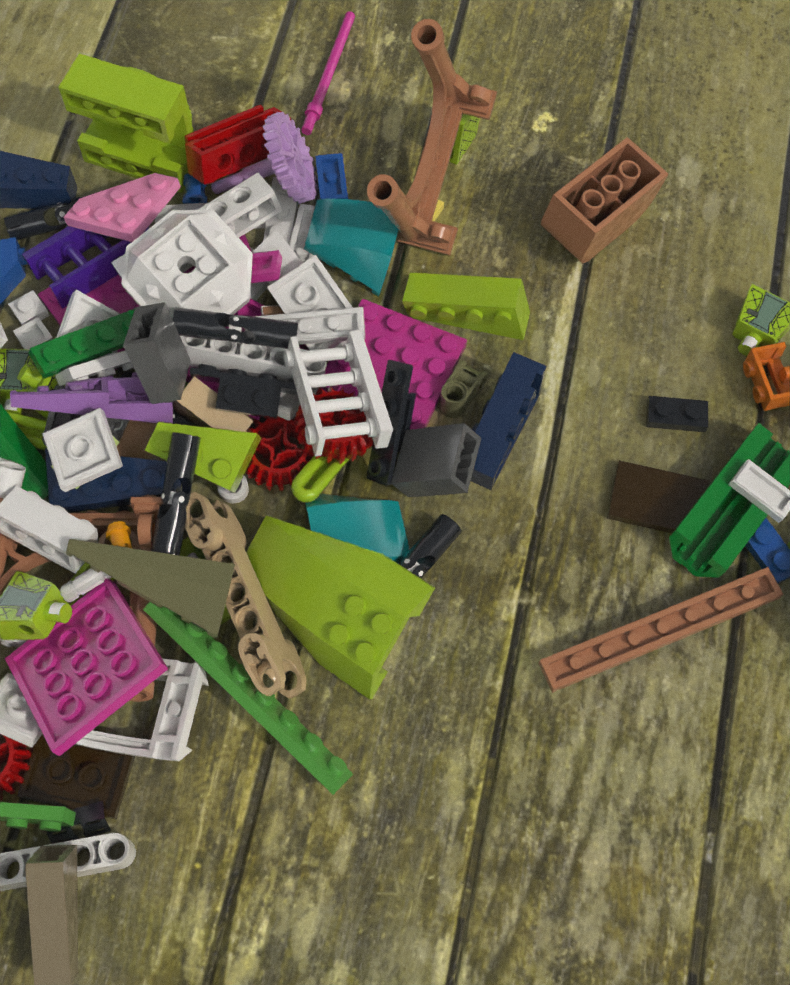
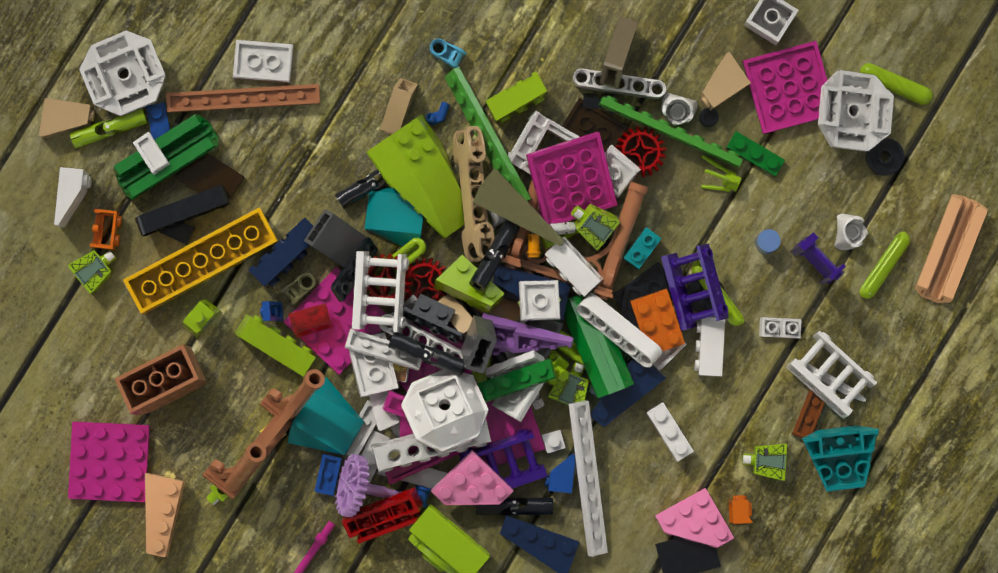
camera: 165 degrees left, 20 degrees up
white plate [13,317,53,350] -> none
none -> dark pink plate [68,422,150,502]
none -> yellow brick [123,207,279,315]
none -> black beam [135,185,230,237]
none -> light nougat wedge [145,473,185,557]
none -> lime torso [183,299,221,339]
none -> white tile [233,40,294,83]
none -> blue plate [260,301,284,322]
none -> clear red hinge [289,303,333,338]
none -> tan slope [380,78,418,135]
none -> blue arm [425,102,450,125]
none -> medium azure piece [430,39,467,68]
none -> lime wedge [485,71,547,124]

